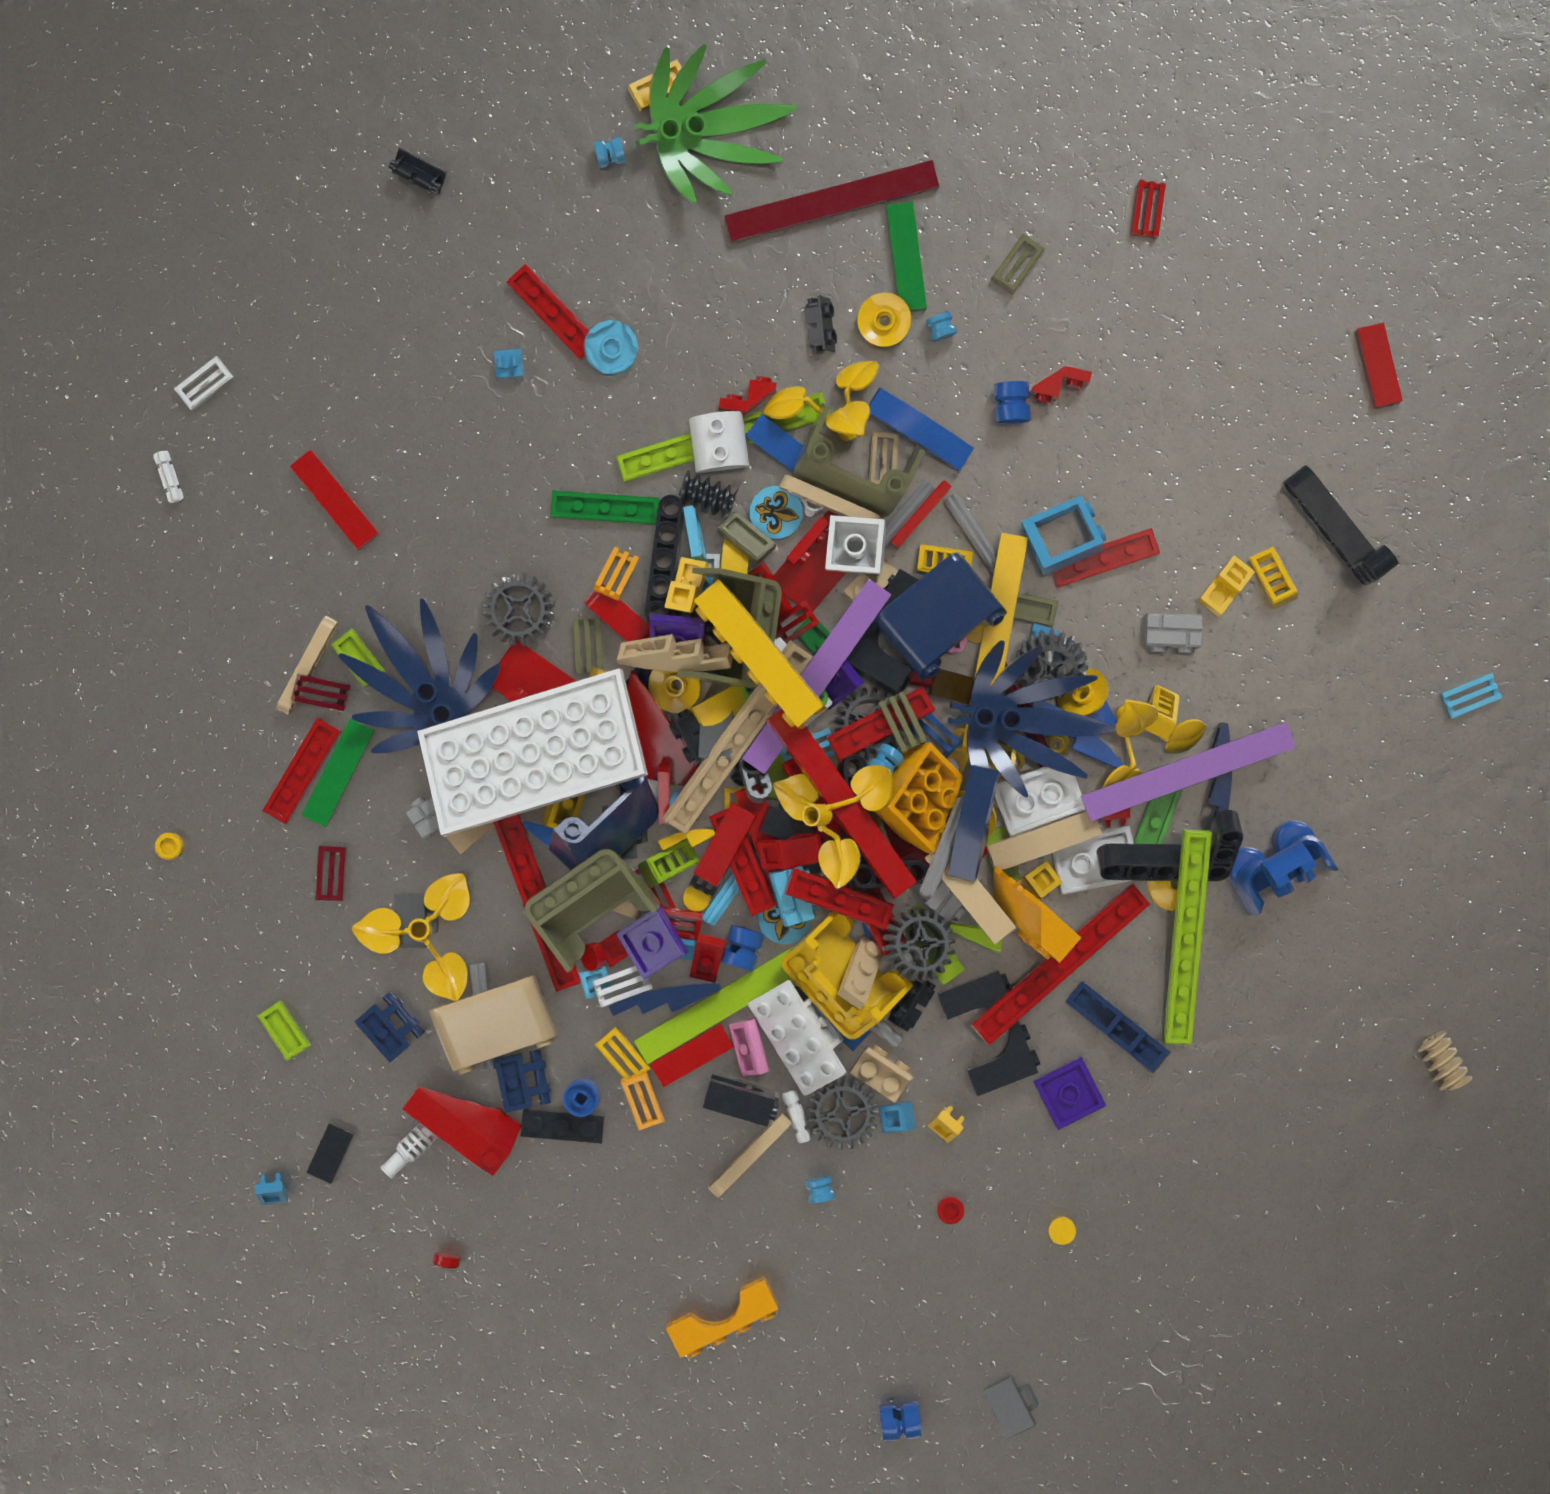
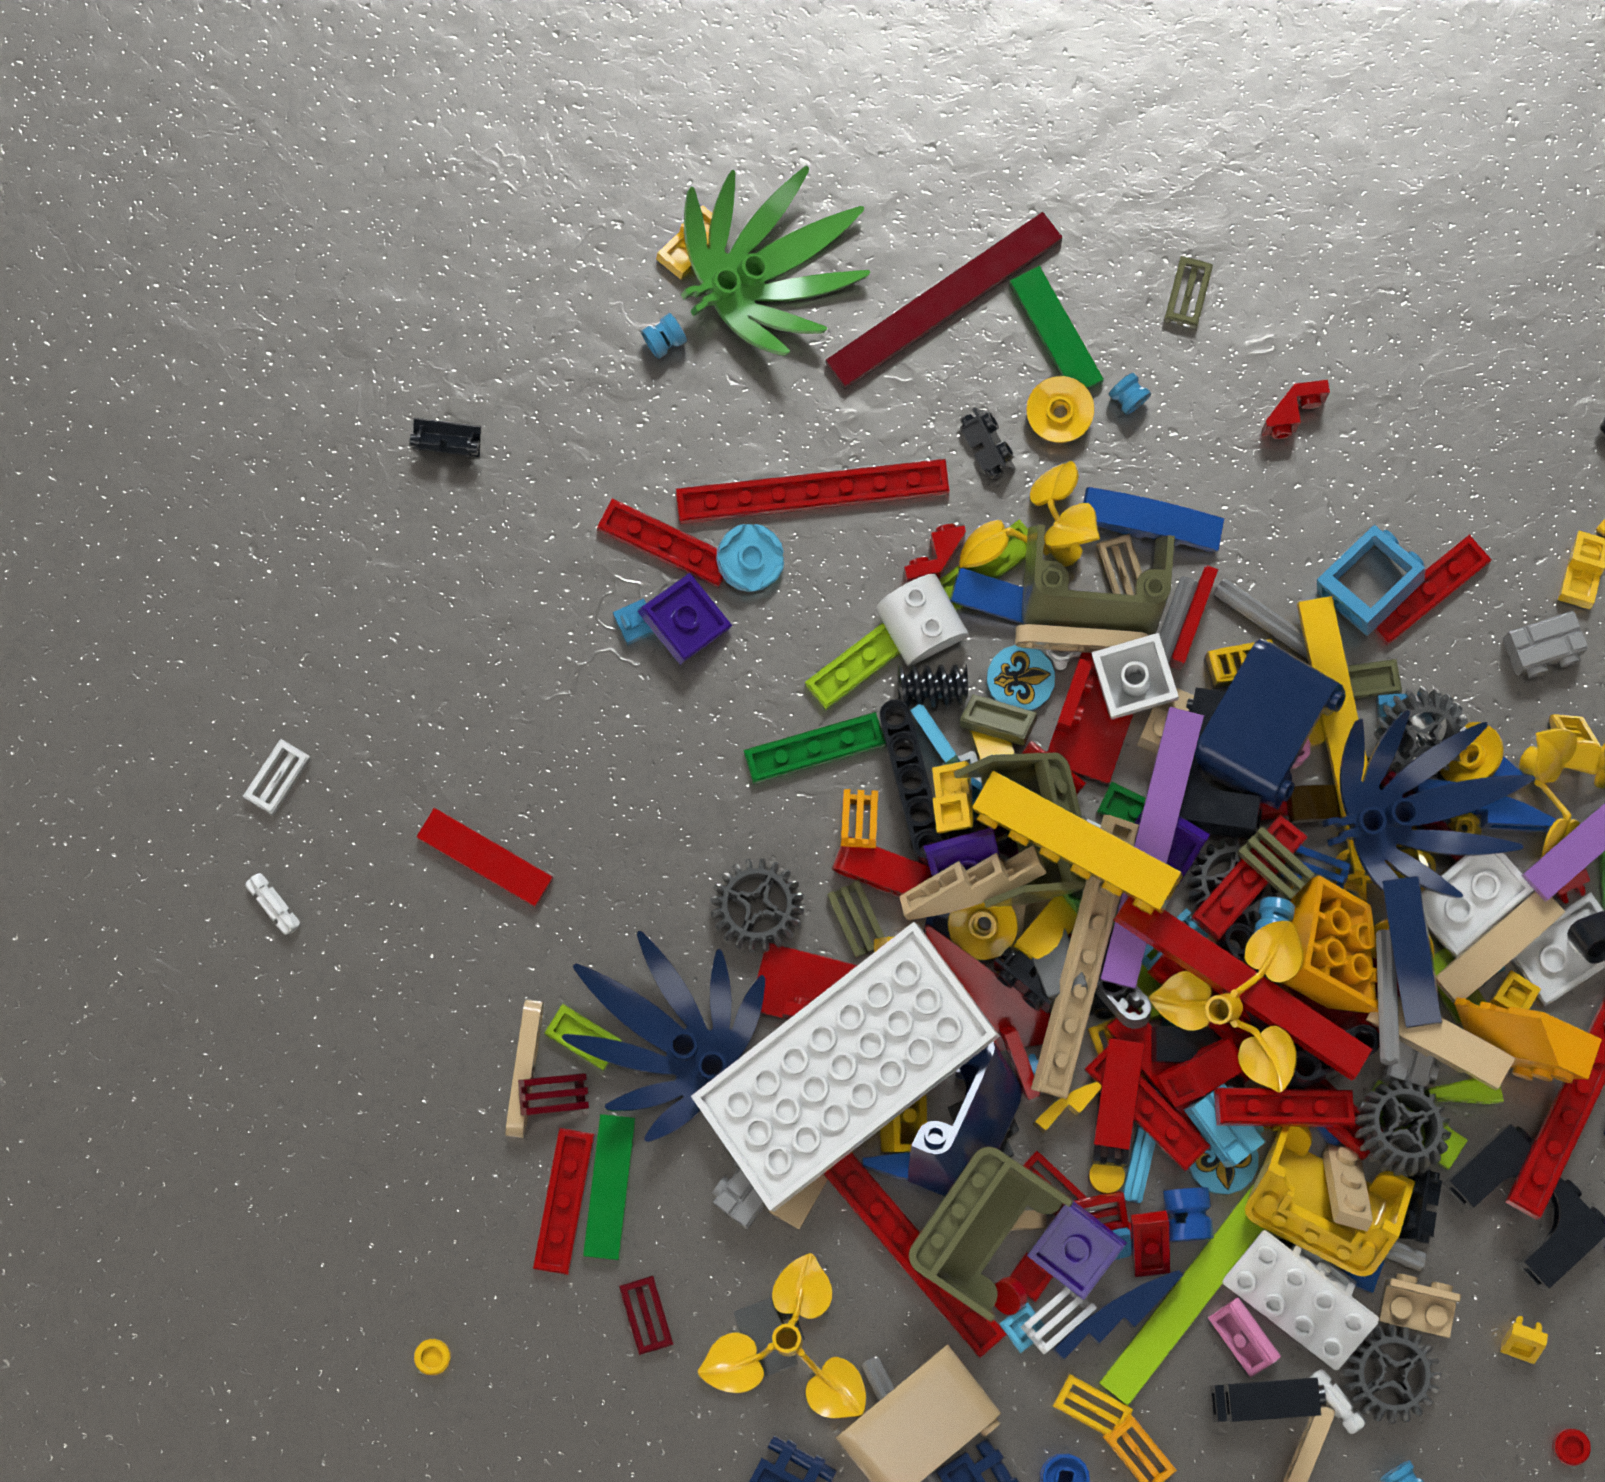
camera: 20 degrees left, 10 degrees down
lime slope [638,838,700,888] -> none
red tile [650,1023,734,1088] -> none
red tile [775,600,820,644] -> none
dark azure slope [879,1102,916,1133] -> none
blue wheel [994,381,1031,424] -> none
red tile [1131,179,1166,238] -> none
none -> dark purple tile [637,573,733,665]
none -> red tile [676,459,950,524]

